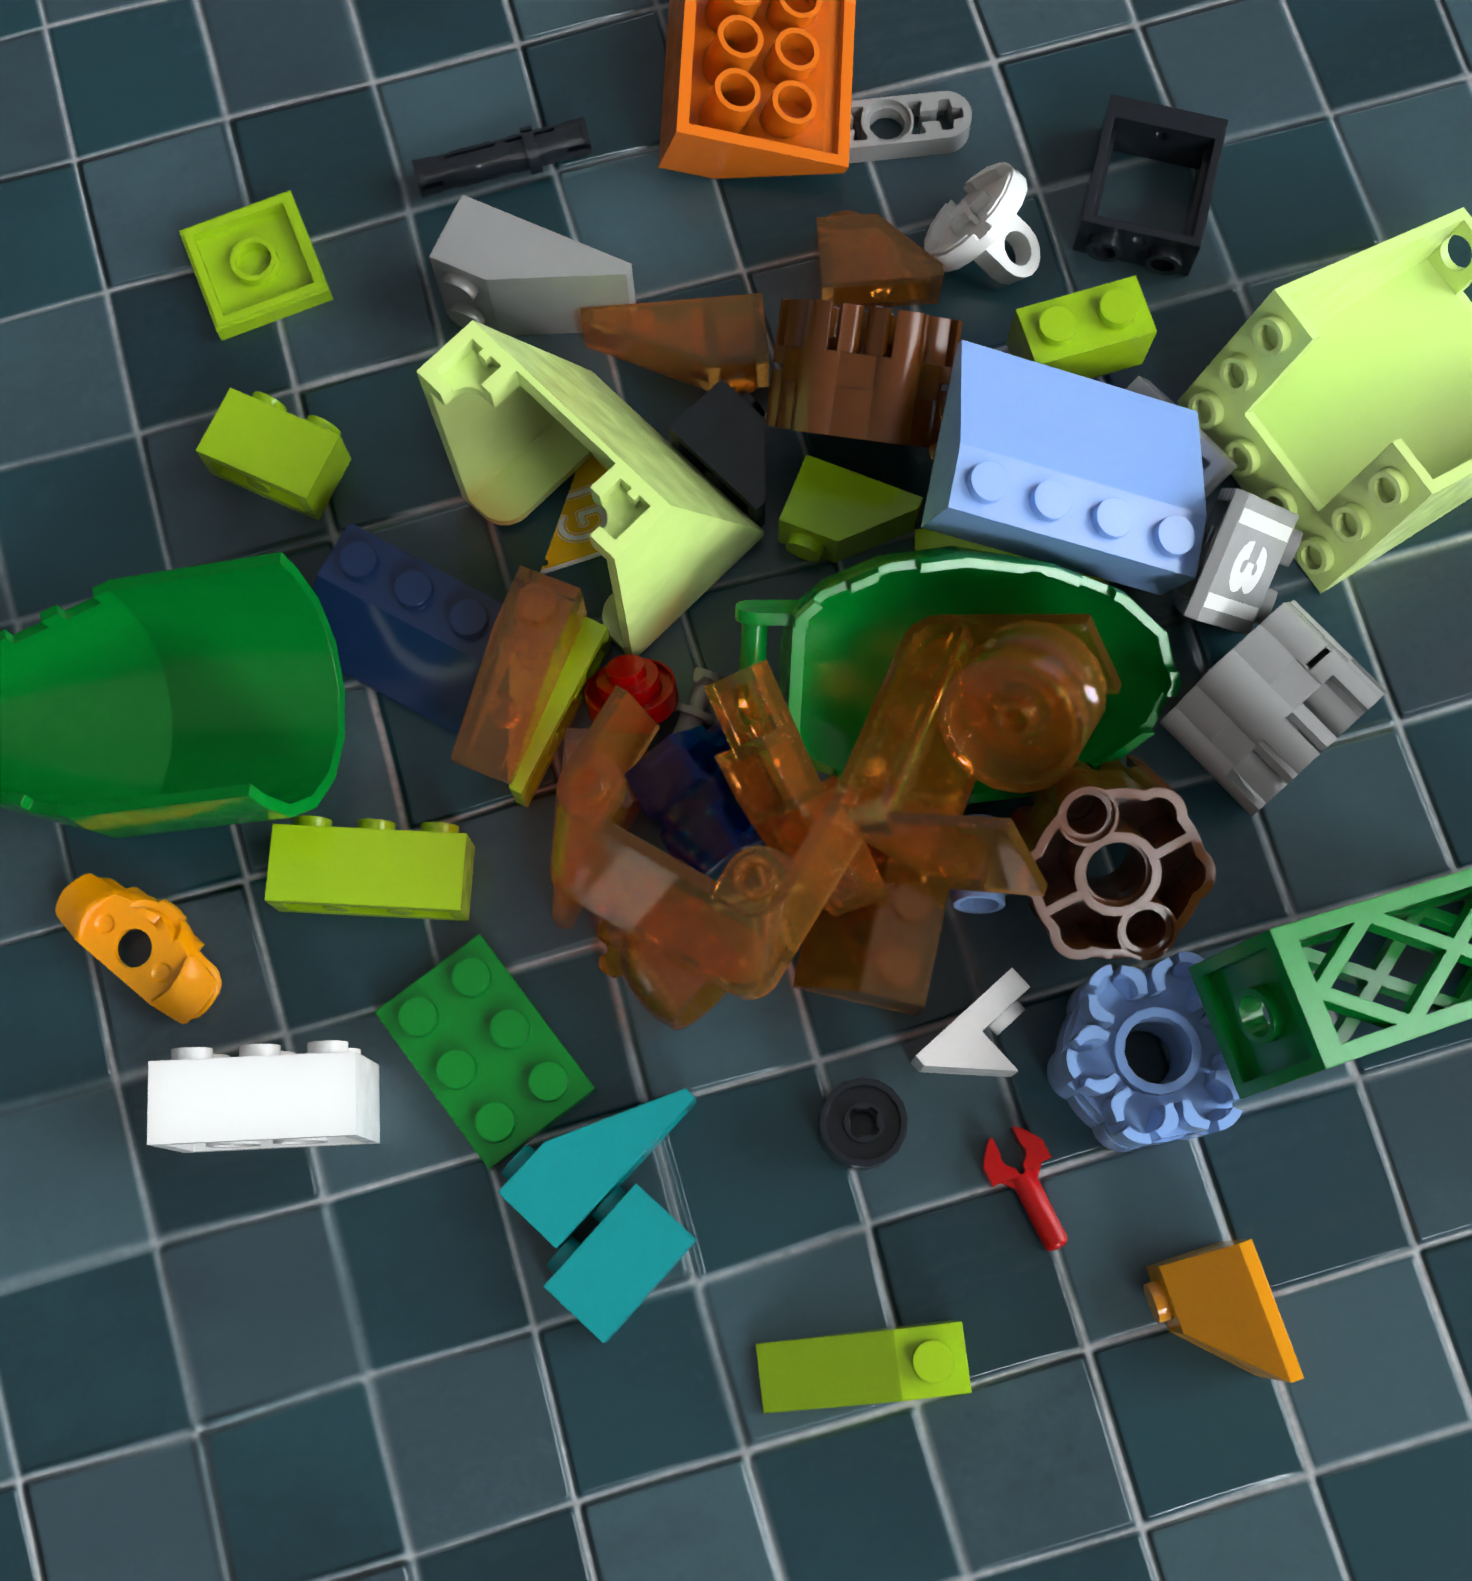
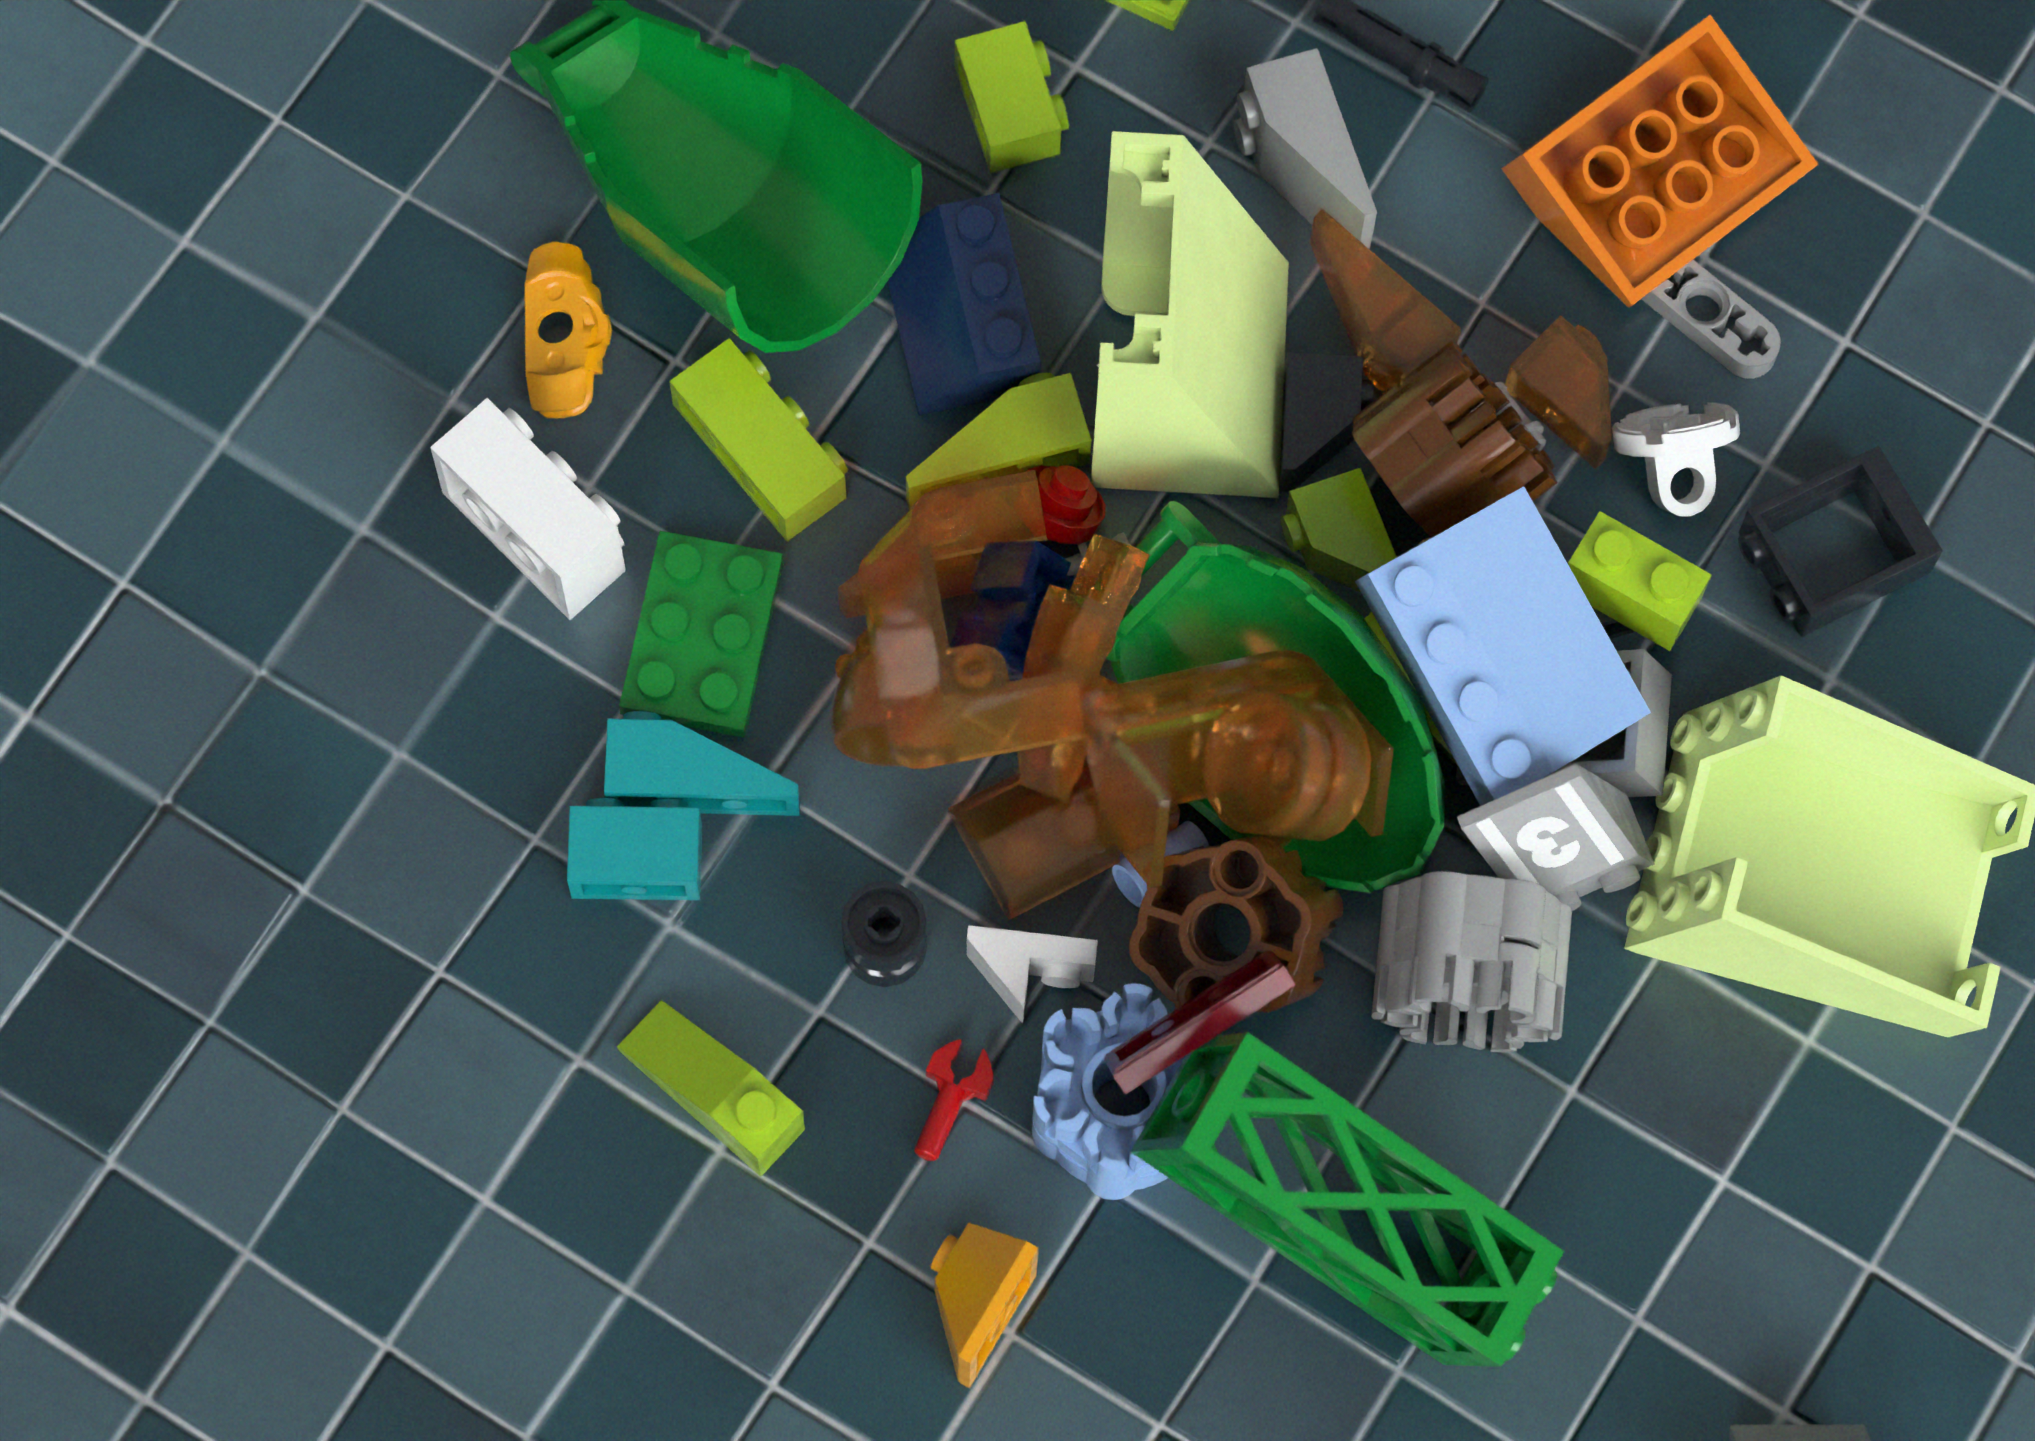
camera: 45 degrees right, 5 degrees down
clear orange slope [451,565,587,785] -> none
none -> dark red tile [1103,950,1296,1094]

